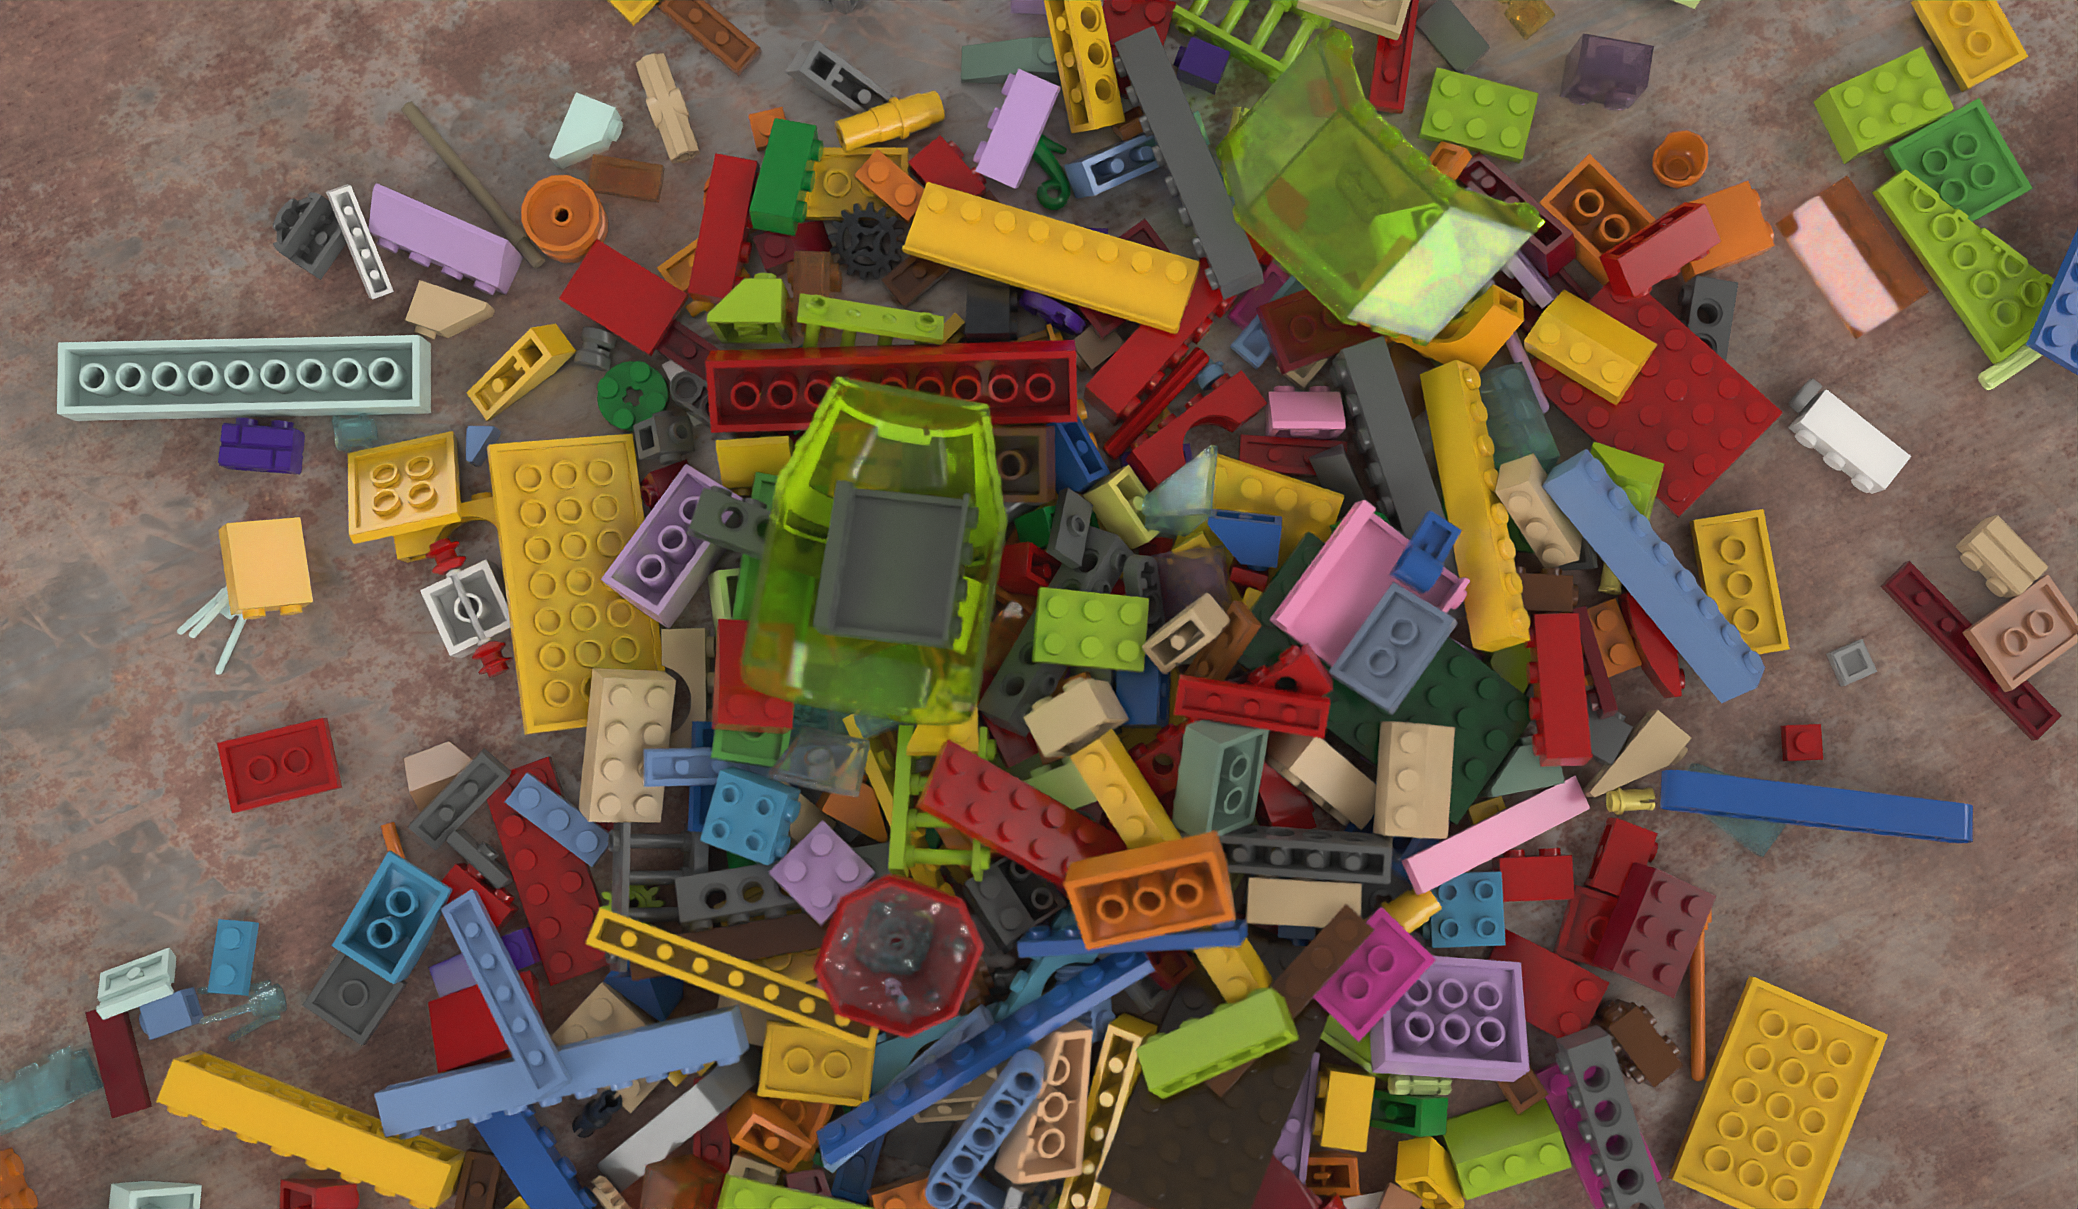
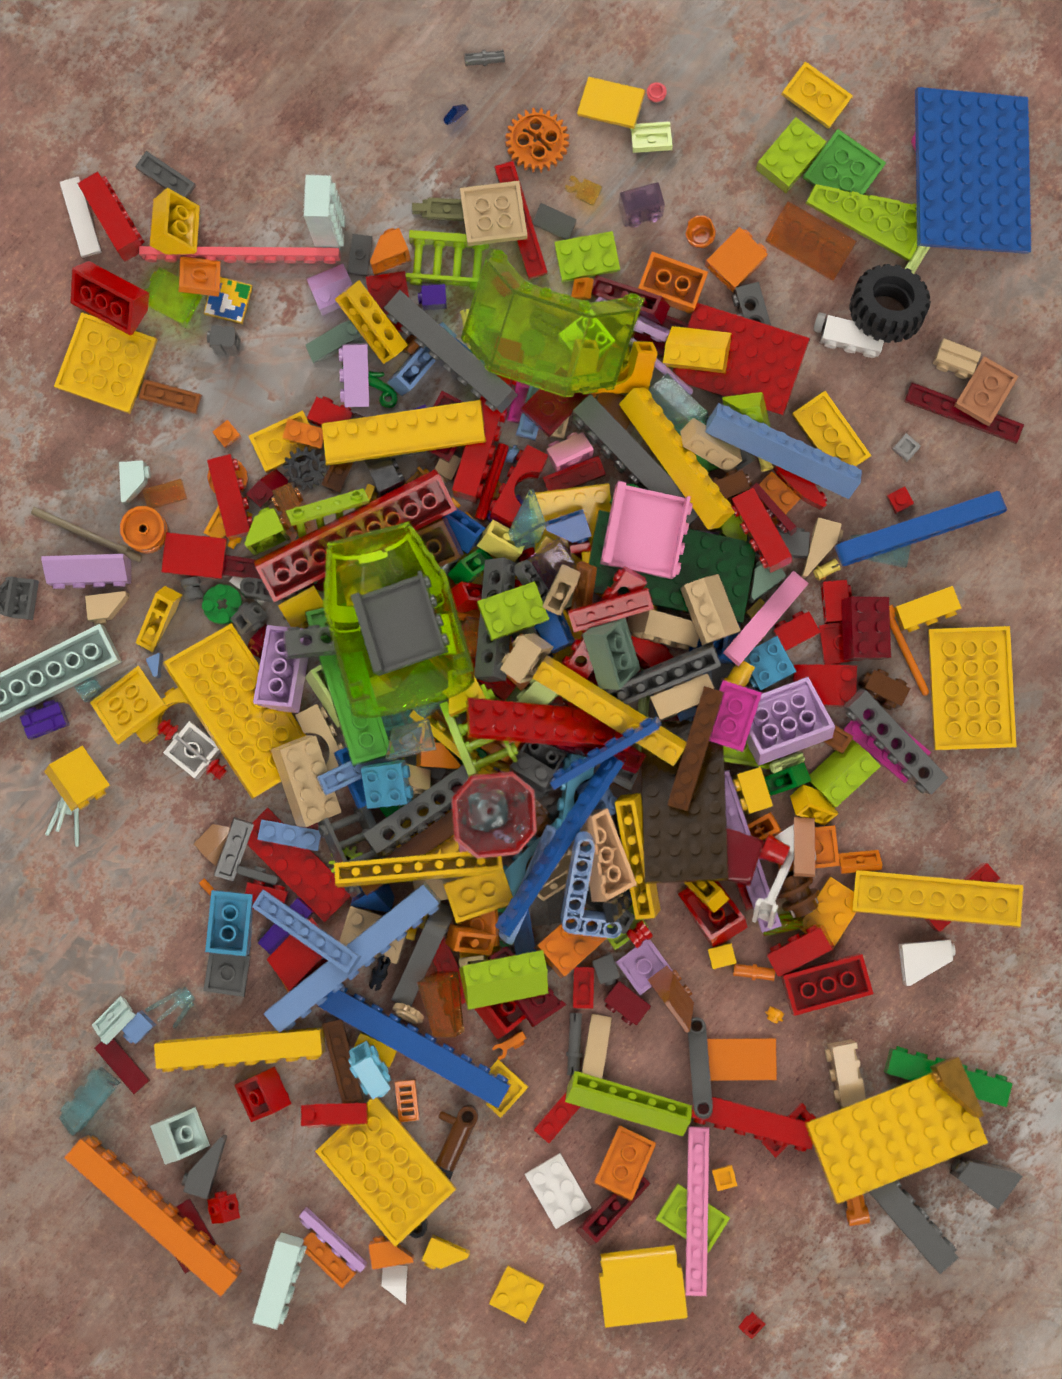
camera: 20 degrees left, 0 degrees up
dark azure plate [207,919,259,996] -> none
red plate [217,718,342,813] -> none
white piece [326,184,394,299] -> none
tan piece [636,53,700,164] -> none
red slope [712,618,794,734] -> none
green brick [749,118,823,236] -> none
lavender plate [769,820,875,927] -> none
dark grey slope [785,40,894,115] -> none
yellow piece [835,90,945,152] -> none
dark purple tile [1018,289,1087,335] -> none
dark grey plate [1046,488,1093,569] -> none
orange slope [1064,831,1235,950] -> none
lime brick [1135,988,1299,1099] -> none
dark grey slope [1309,444,1369,518] -> none
sand blue plate [1329,582,1457,714] -> none
blue plate [1389,511,1462,594] -> none
brick [1599,202,1721,298] -> none
none -> black tyre [849,264,931,343]
none -> yellow brick [894,586,961,633]

